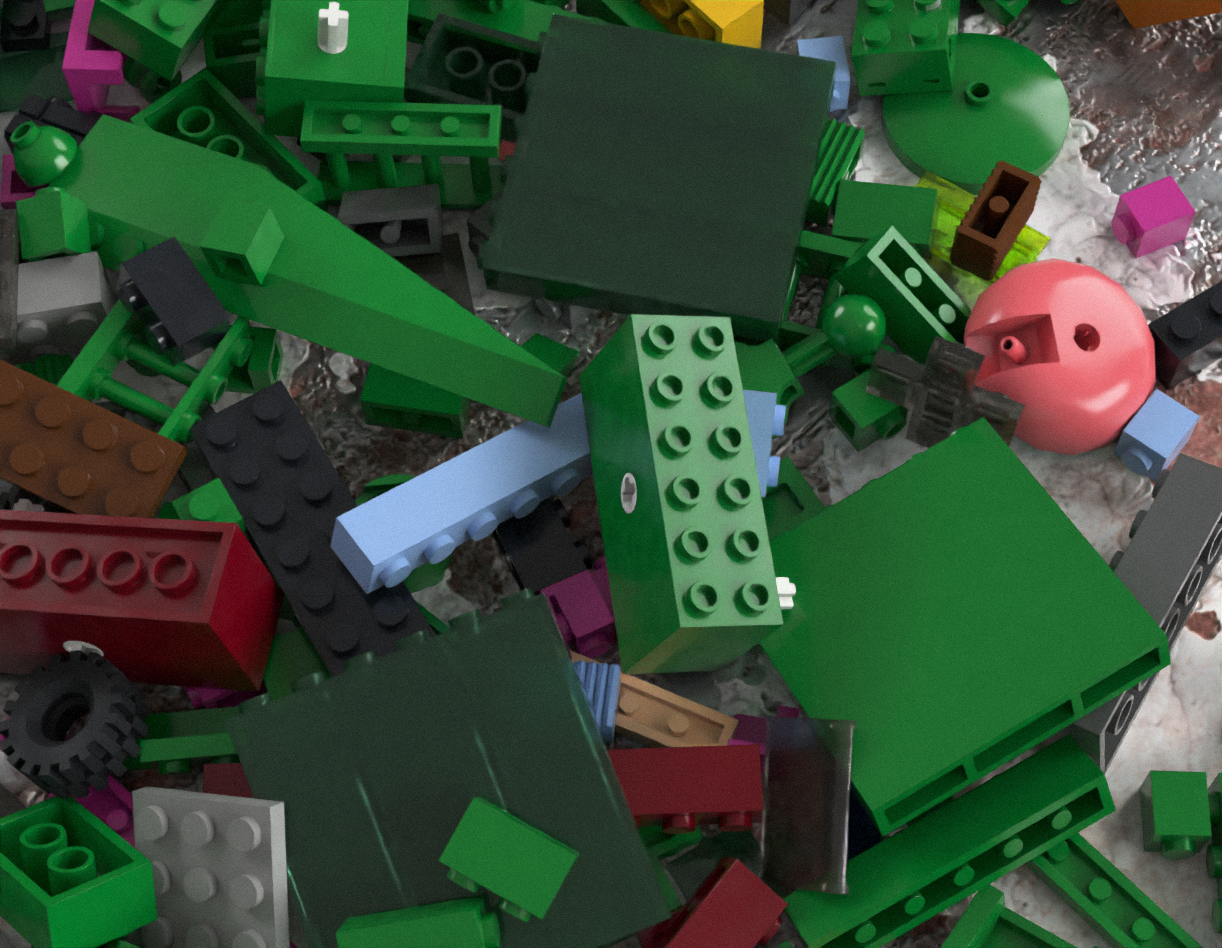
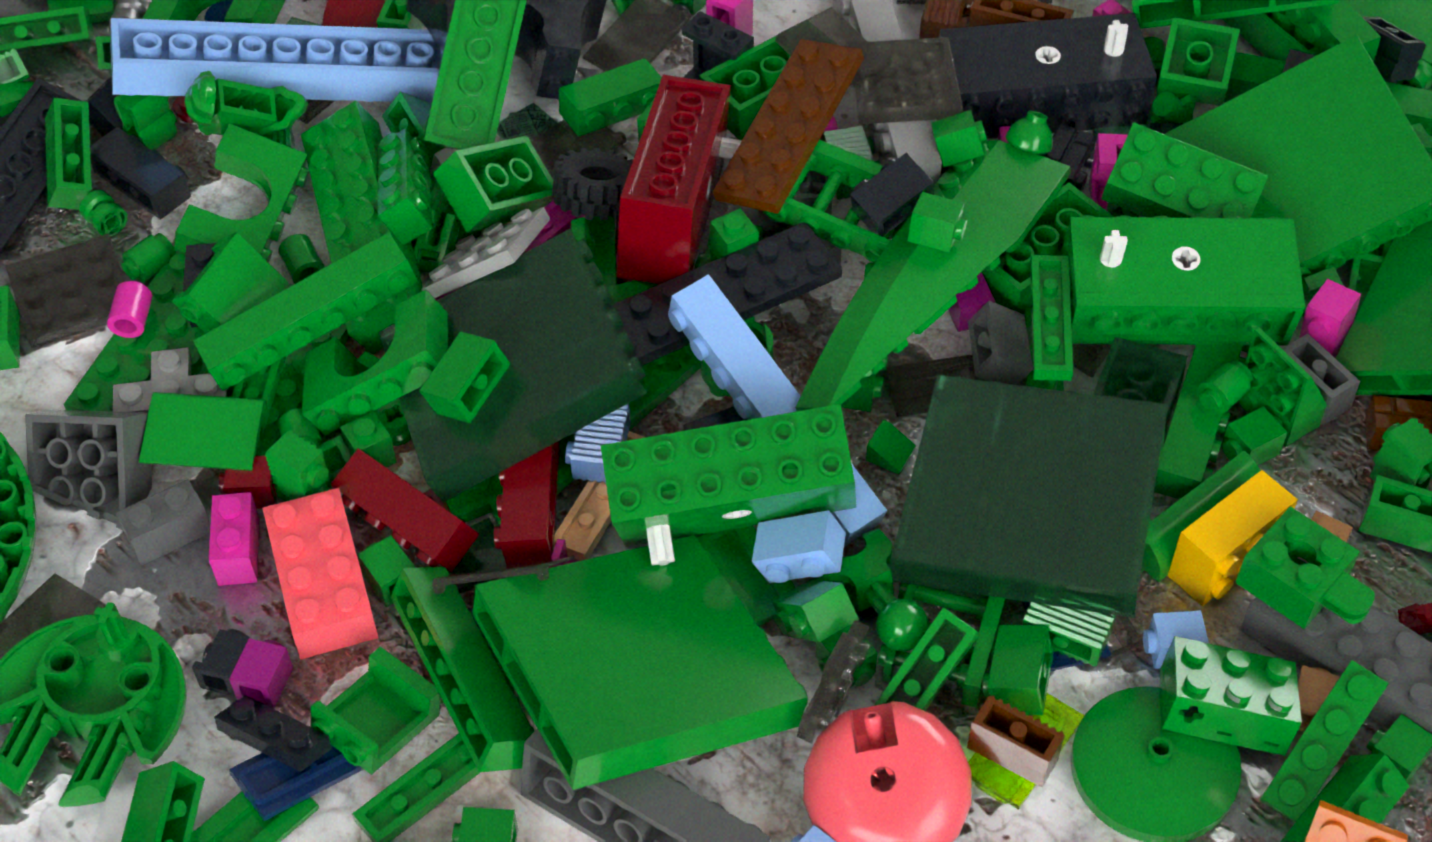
camera: 90 degrees right, 10 degrees down
none -> green brick [771,579,859,642]

